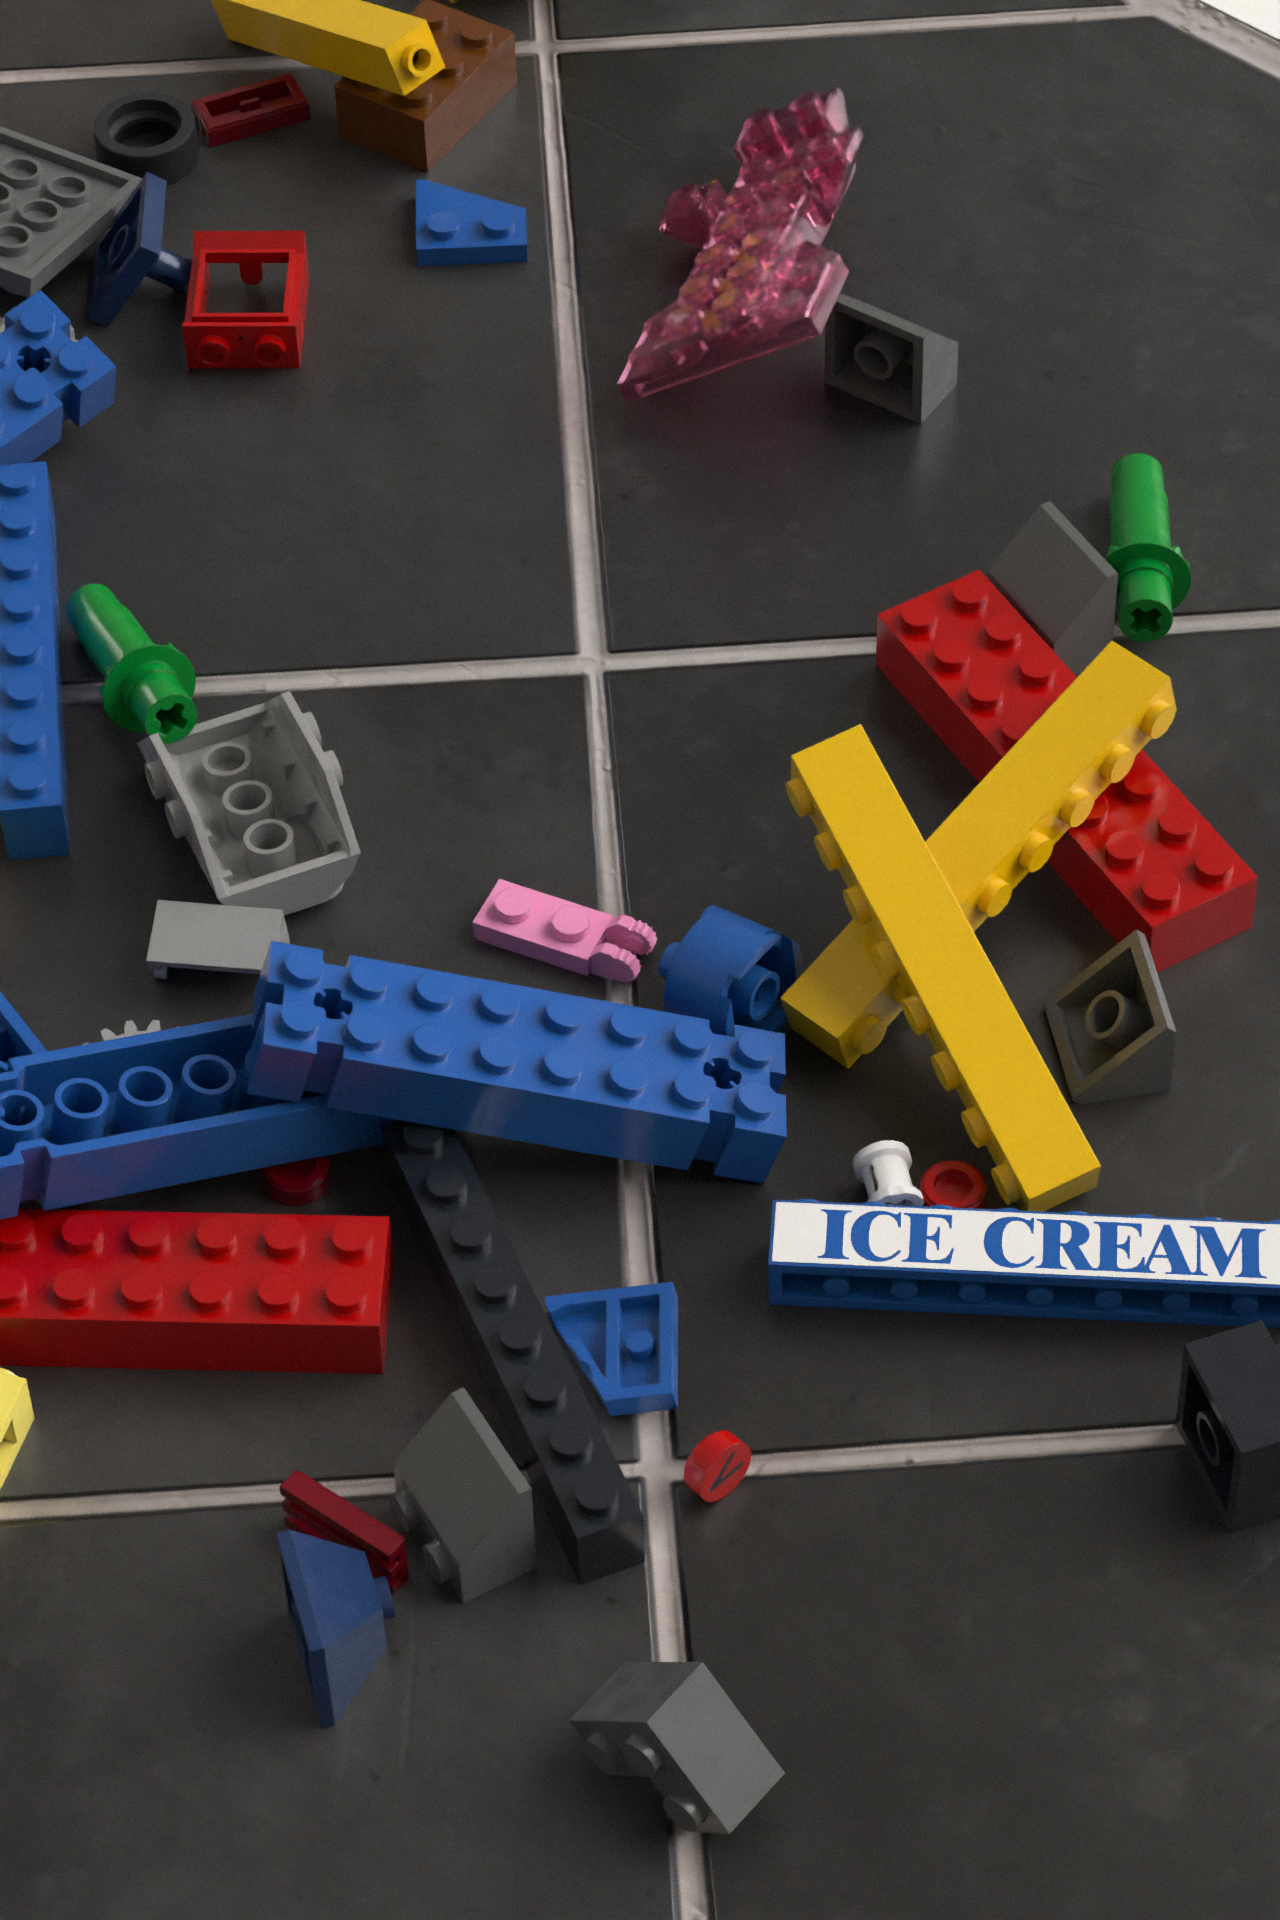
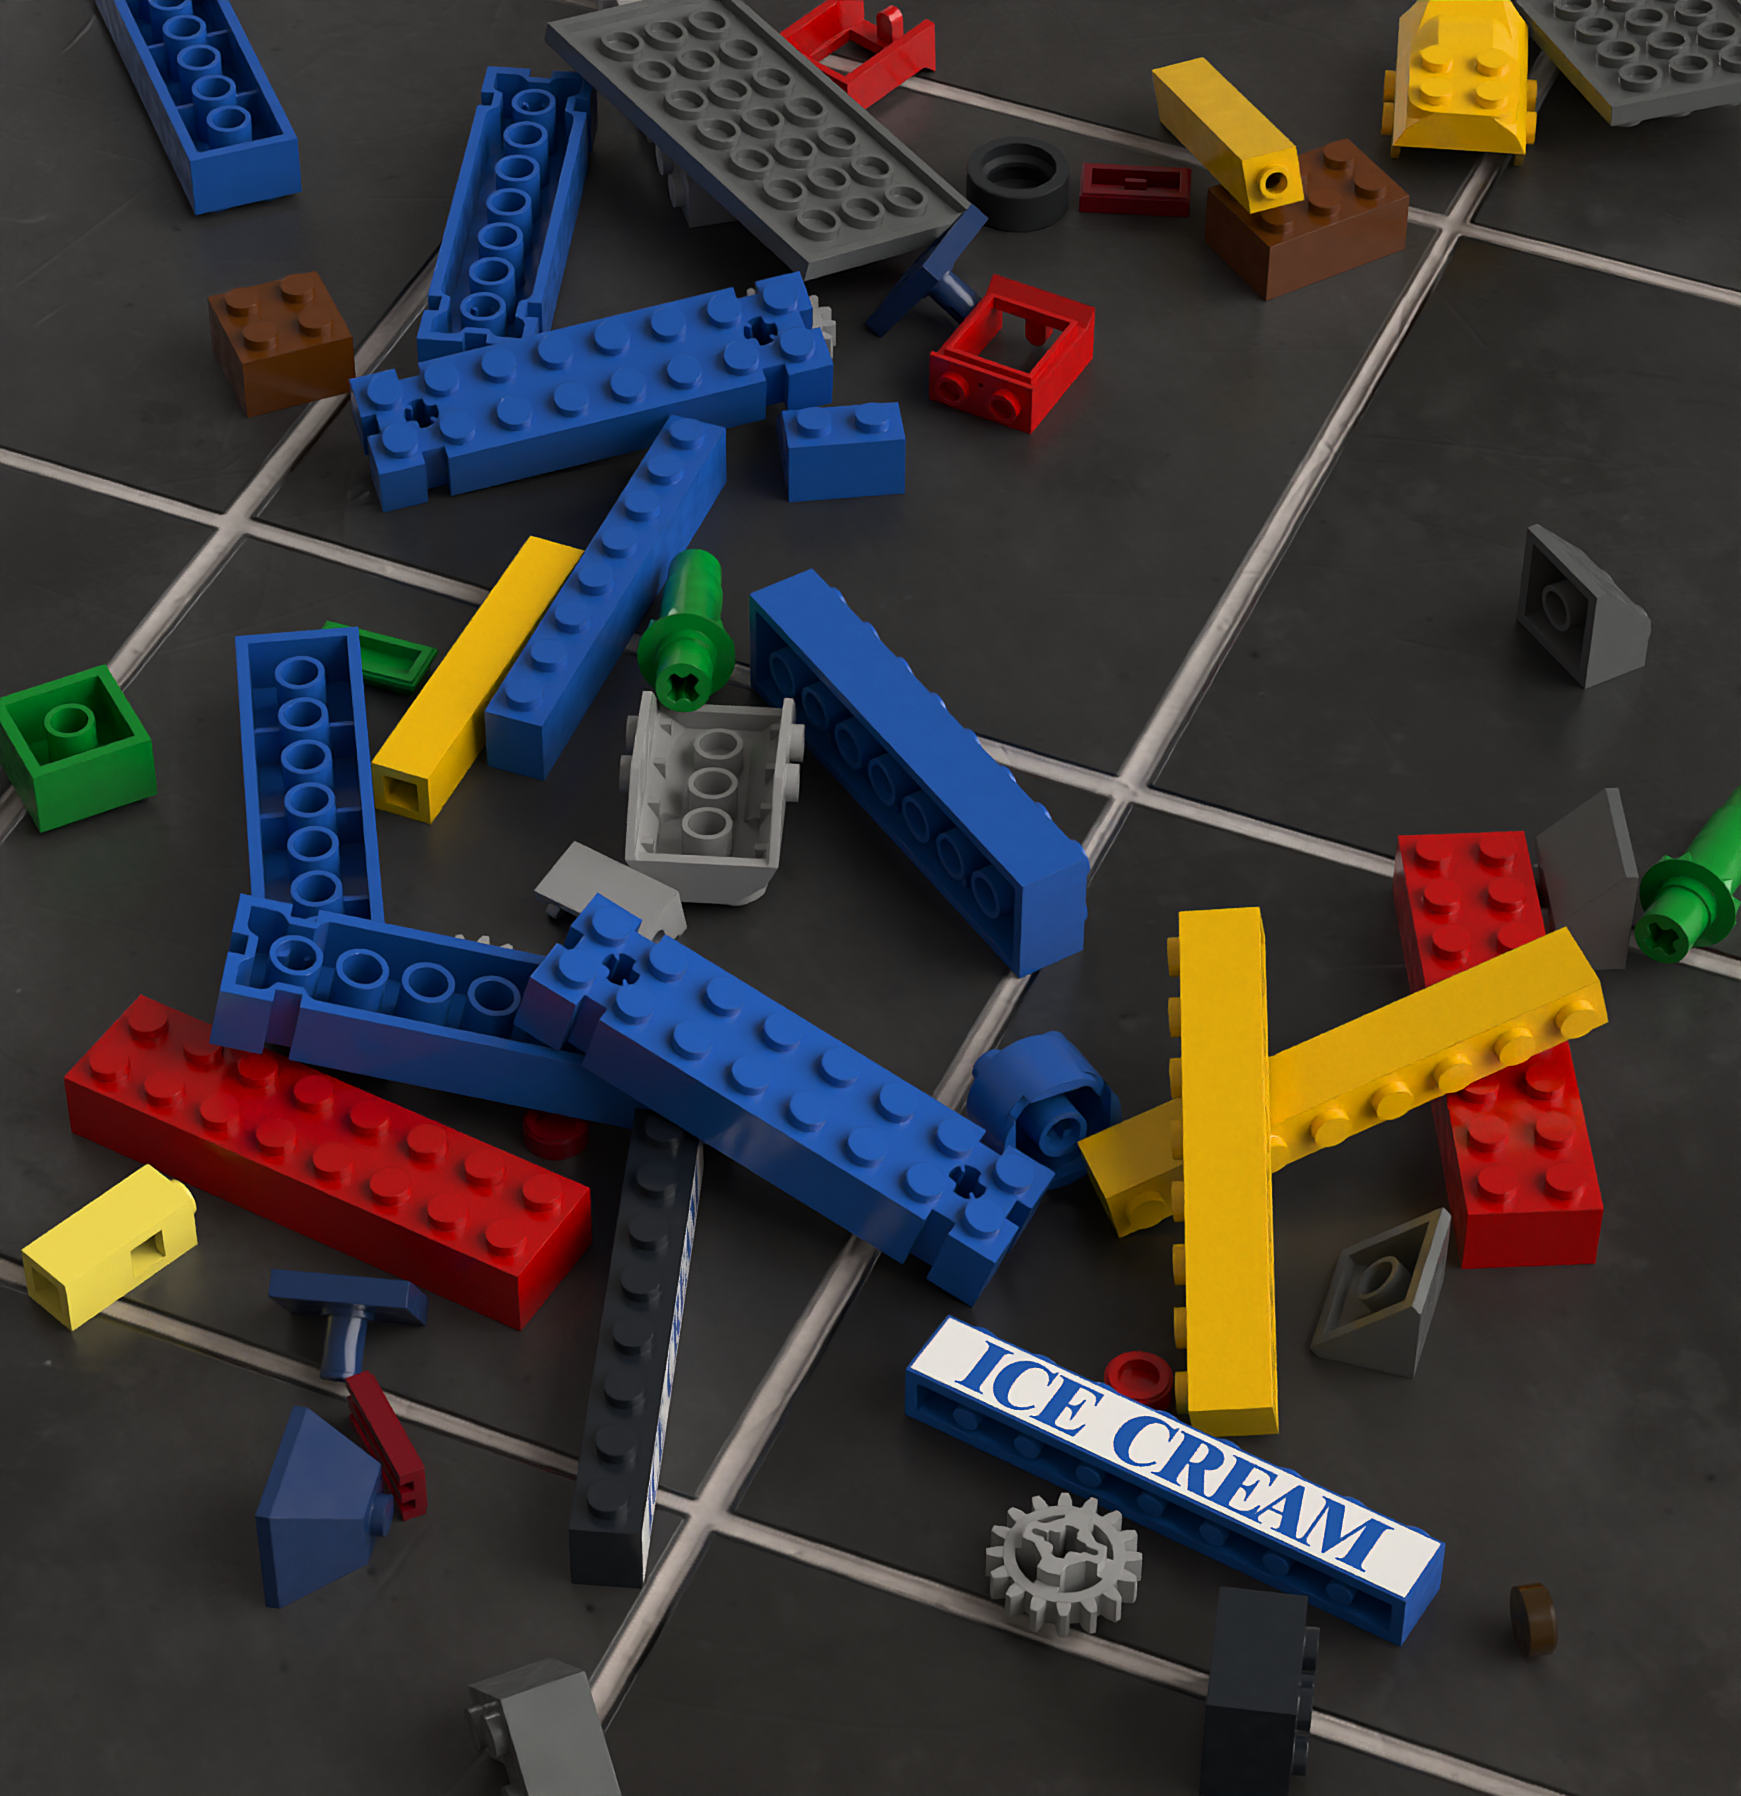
camera: 25 degrees right, 5 degrees down
dark grey slope [389,1387,537,1604] -> none
blue wing [416,179,528,266] -> none
bright pink hinge [472,879,658,984] -> none
blue wing [545,1282,678,1416] -> none
clear pink piece [617,87,864,402] -> none
red tile [683,1430,751,1502] -> none
white bush [852,1140,924,1206] -> none
none -> dark blue tile [268,1269,429,1383]
none -> blue brick [749,568,1090,979]
none -> blue slope [776,402,906,502]
none -> light grey gear [986,1493,1142,1637]

